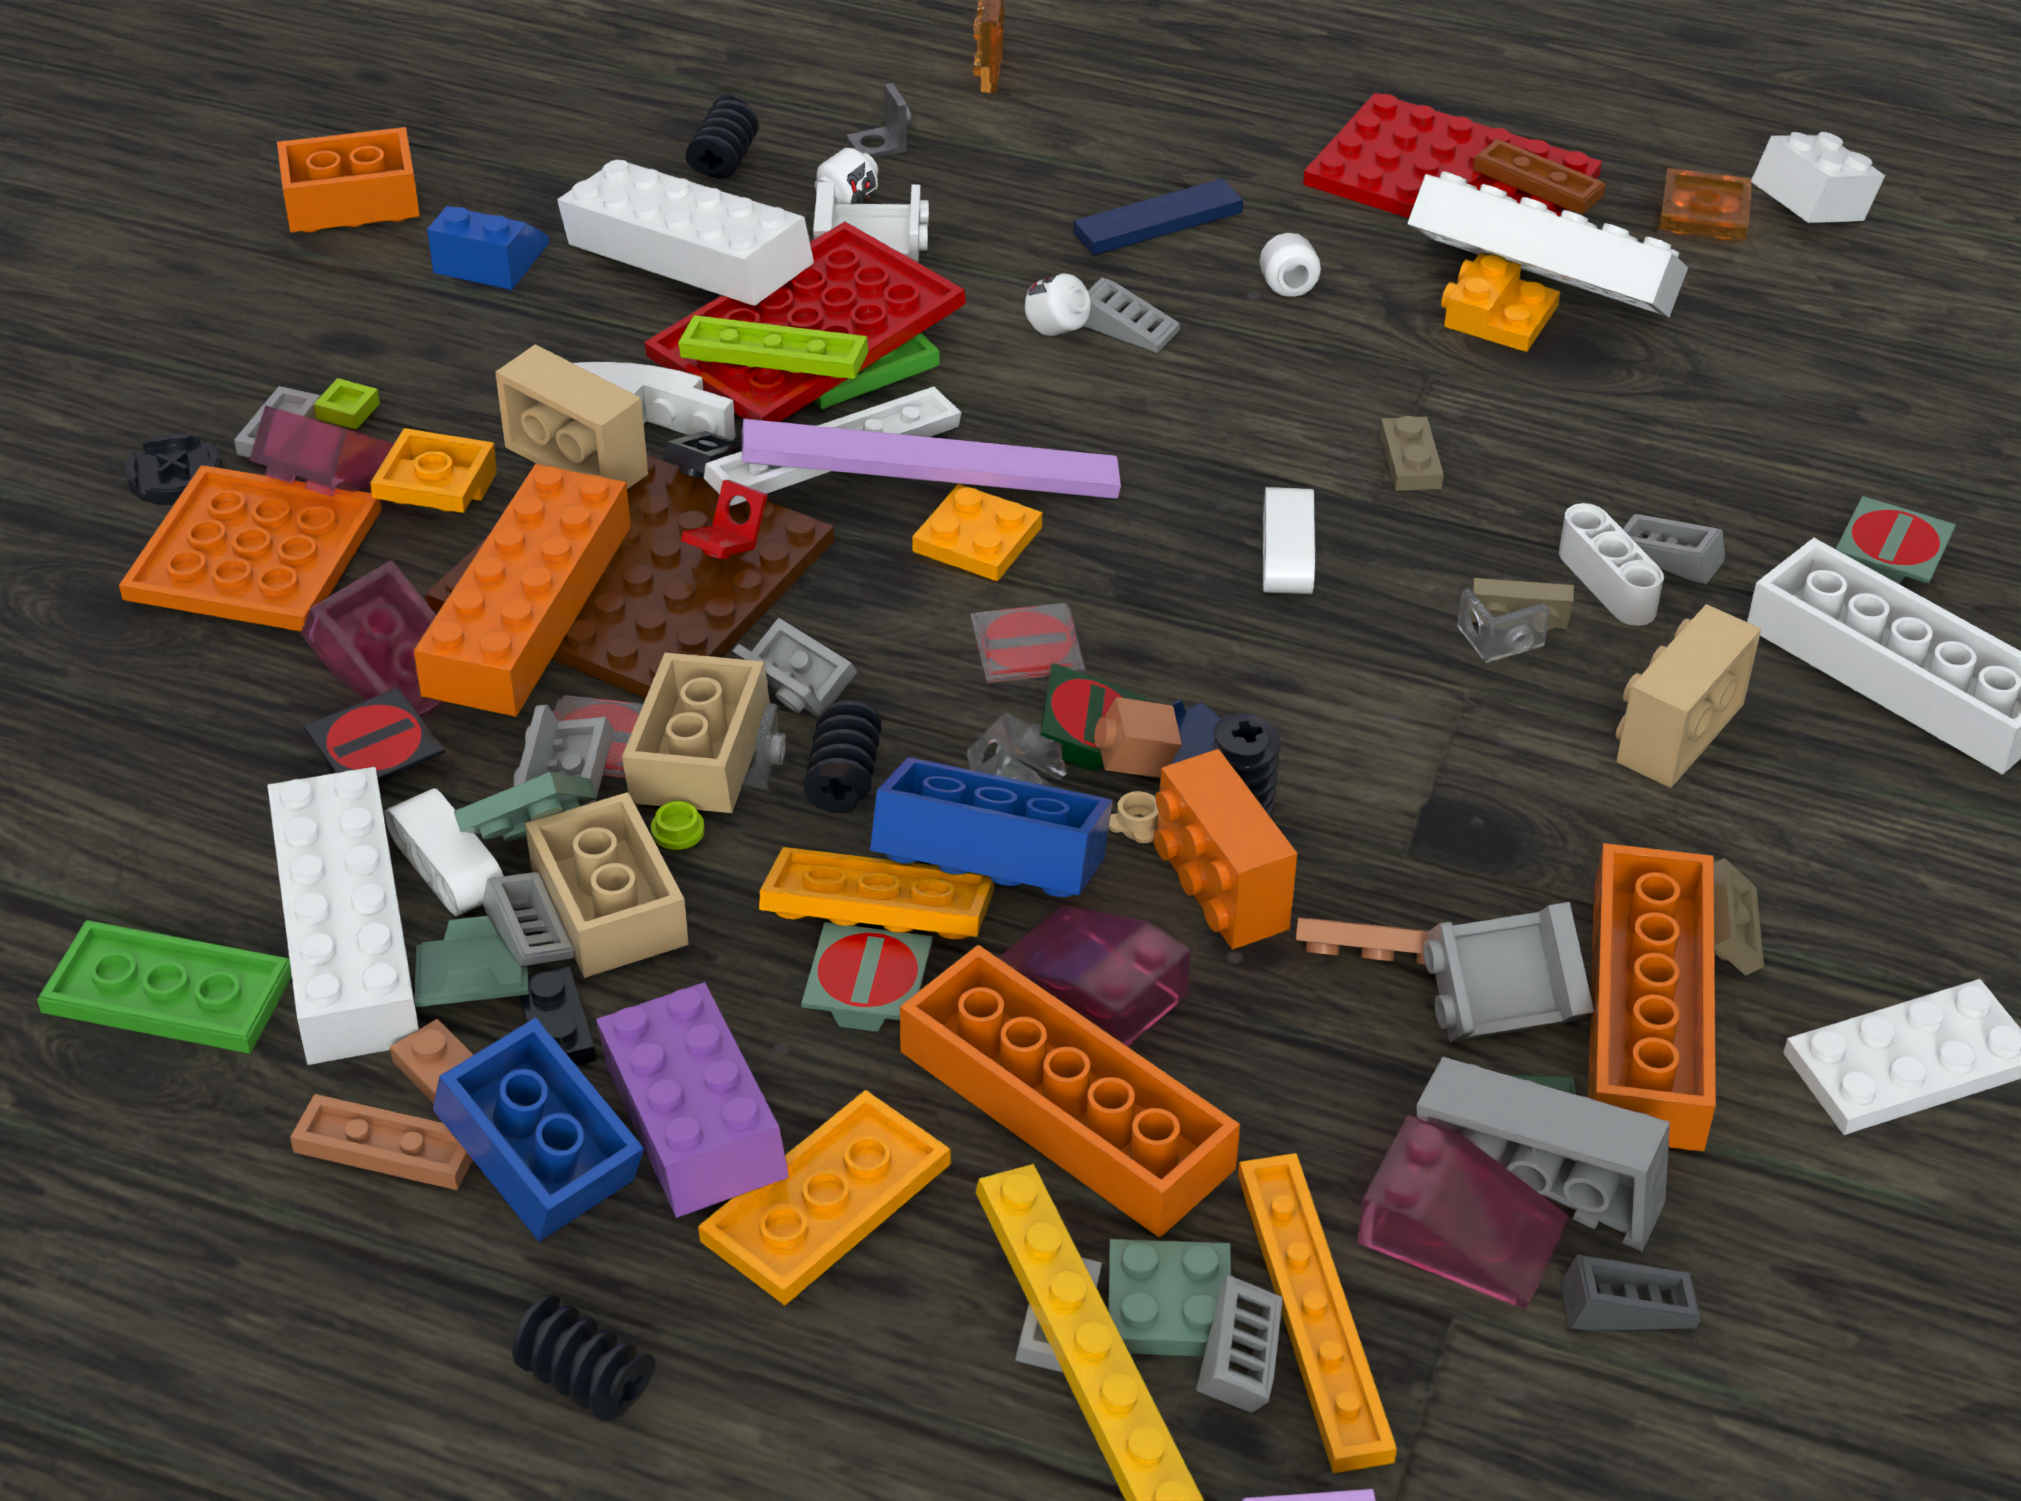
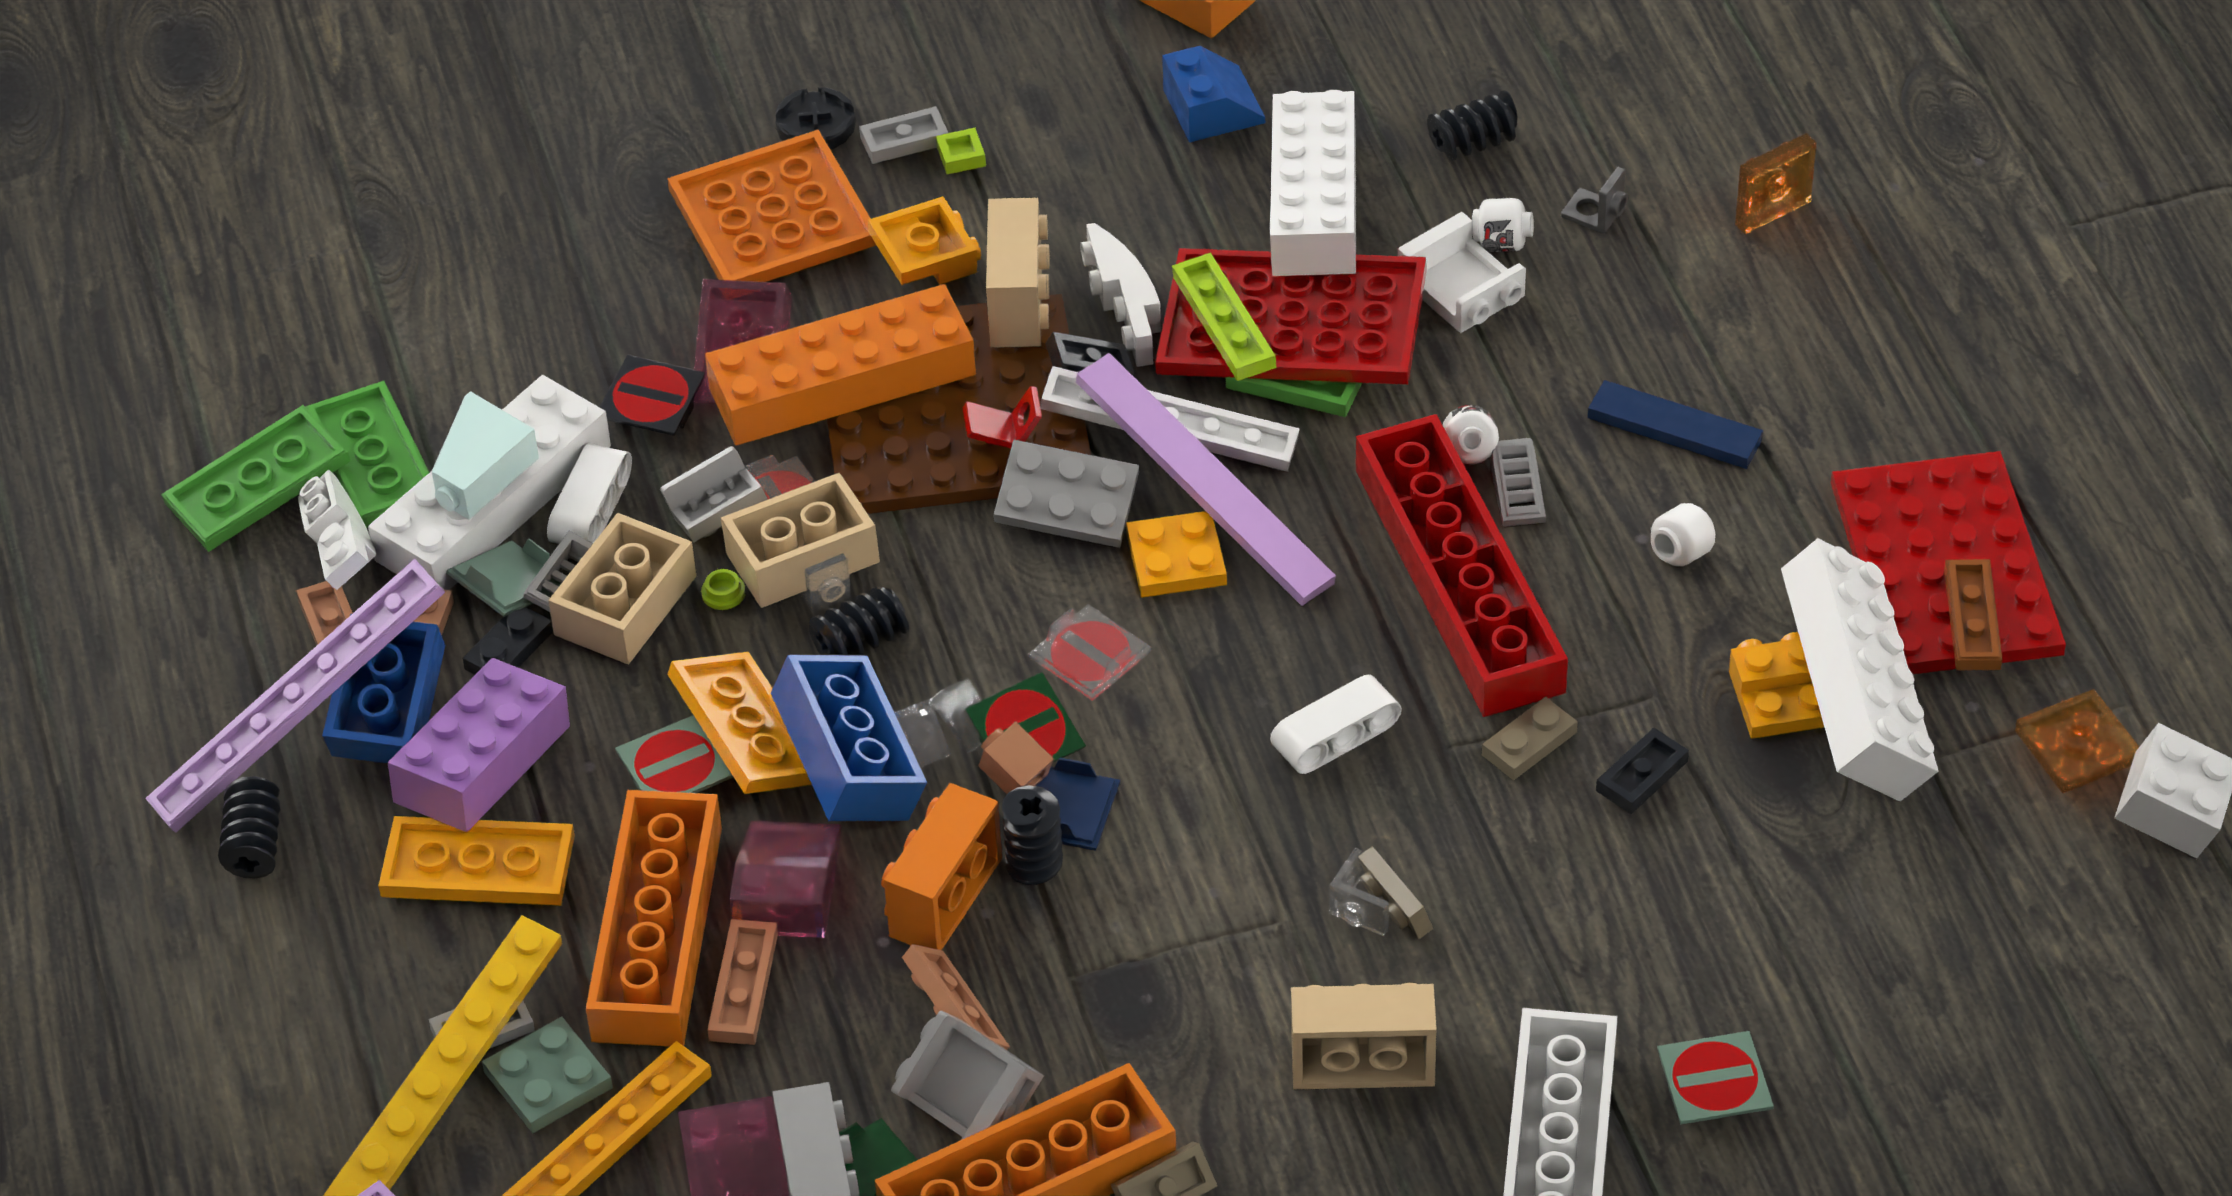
camera: 55 degrees right, 5 degrees up
clear pink slope [249,405,395,496] -> none
sand green plate [453,772,597,842] -> none
light grey bracket [732,618,858,717] -> none
light grey slope [1196,1275,1283,1413] -> none
white beam [1559,503,1664,626] -> none
light grey slope [1623,514,1725,584] -> none
none -> lavender tile [145,559,445,833]
none -> bright green tile [161,405,351,552]
none -> white slope [298,470,376,590]
none -> light aqua slope [432,391,539,520]
none -> nougat plate [708,919,778,1045]
none -> light grey plate [994,439,1139,548]
none -> red brick [1356,414,1568,717]
none -> black plate [1596,728,1689,814]

